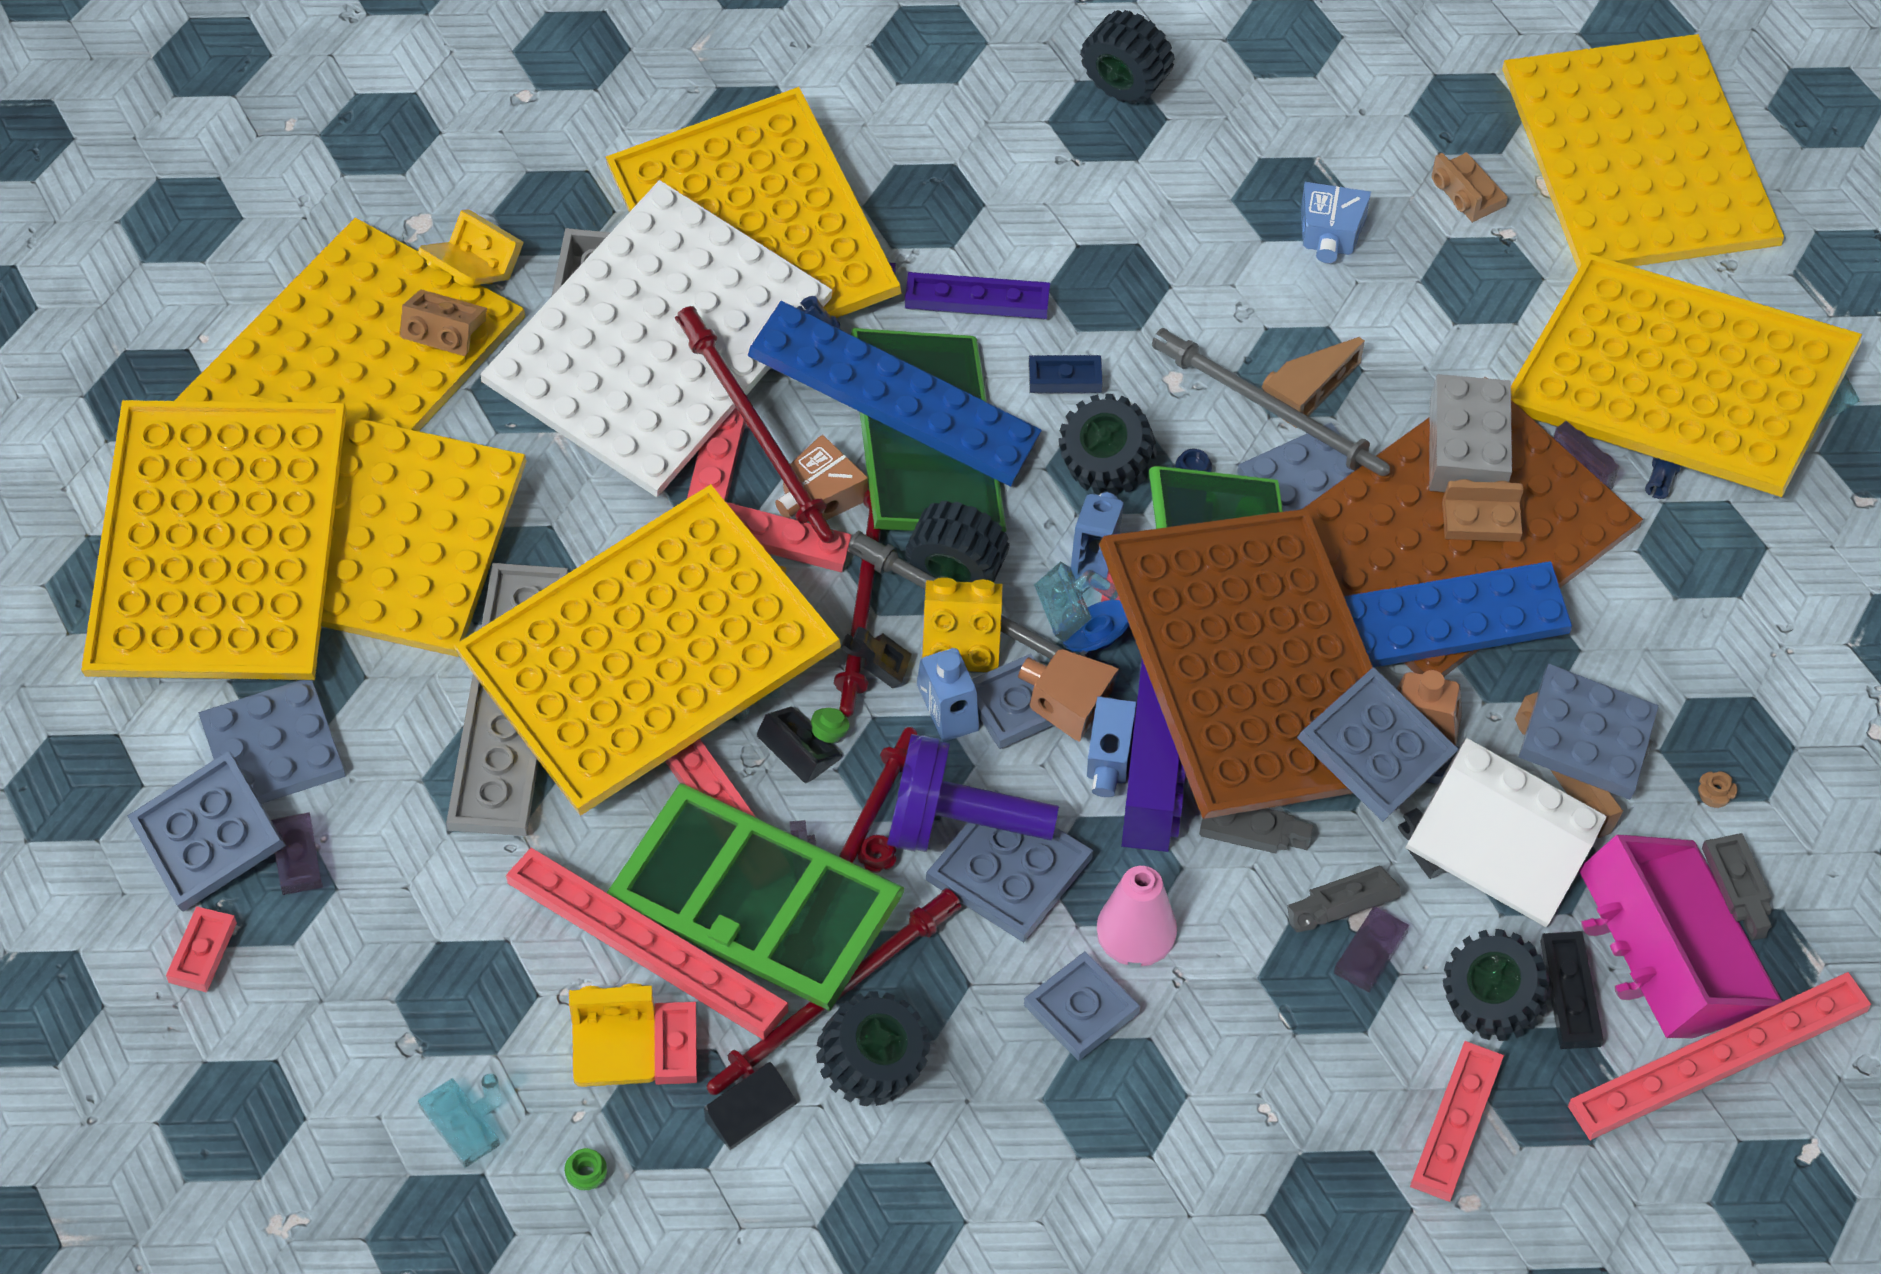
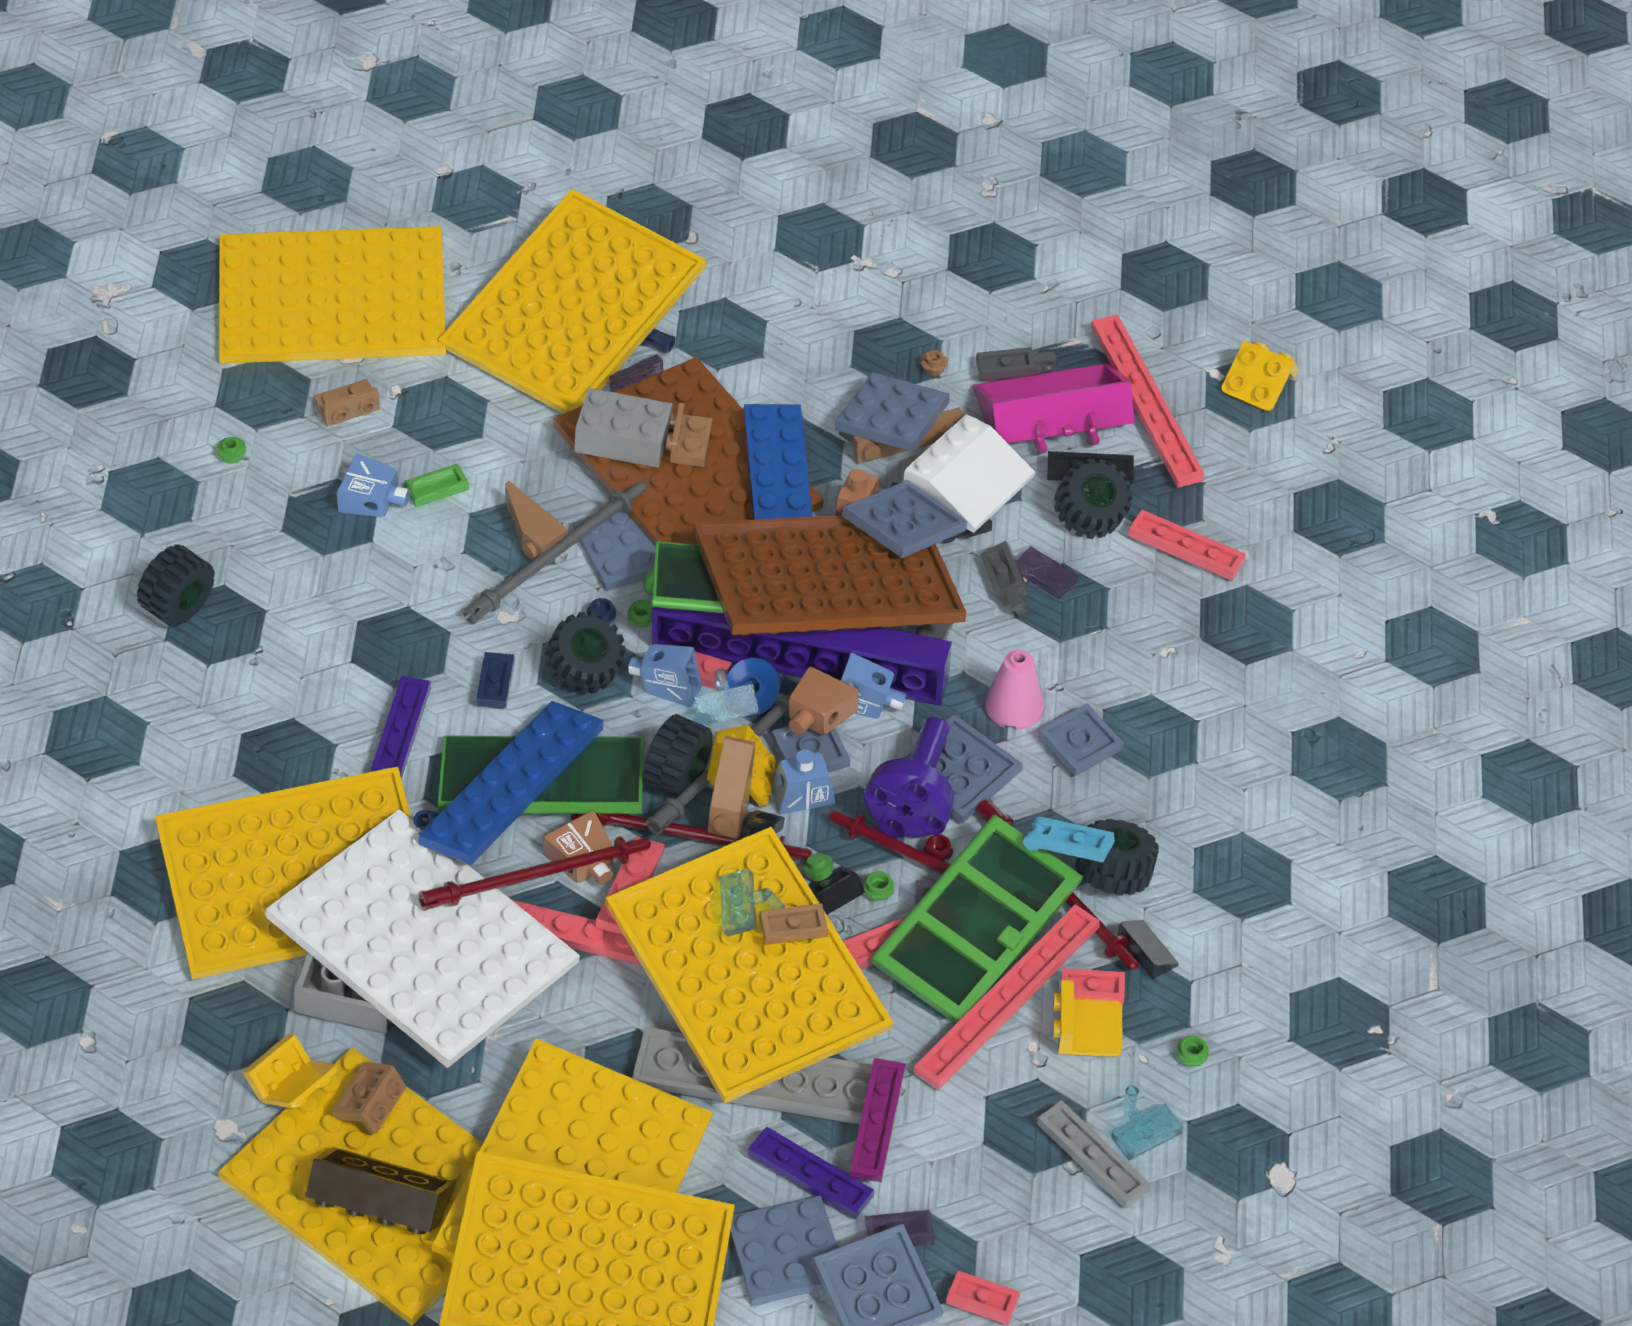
camera: 85 degrees left, 5 degrees down
none -> bright green plate [217,437,246,464]
none -> dark brown slope [305,1147,456,1235]
none -> bright green tile [404,463,469,507]
none -> medium nougat slope [708,736,756,839]
none -> clear light blue plate [720,869,786,936]
none -> dark purple plate [748,1126,874,1219]
none -> medium nougat plate [759,904,828,945]
none -> magenta plate [850,1058,905,1182]
none -> bright green plate [863,871,894,901]
none -> medium azure plate [1022,817,1115,862]
none -> light grey plate [1037,1100,1150,1209]
none -> yellow bracket [1222,340,1299,412]

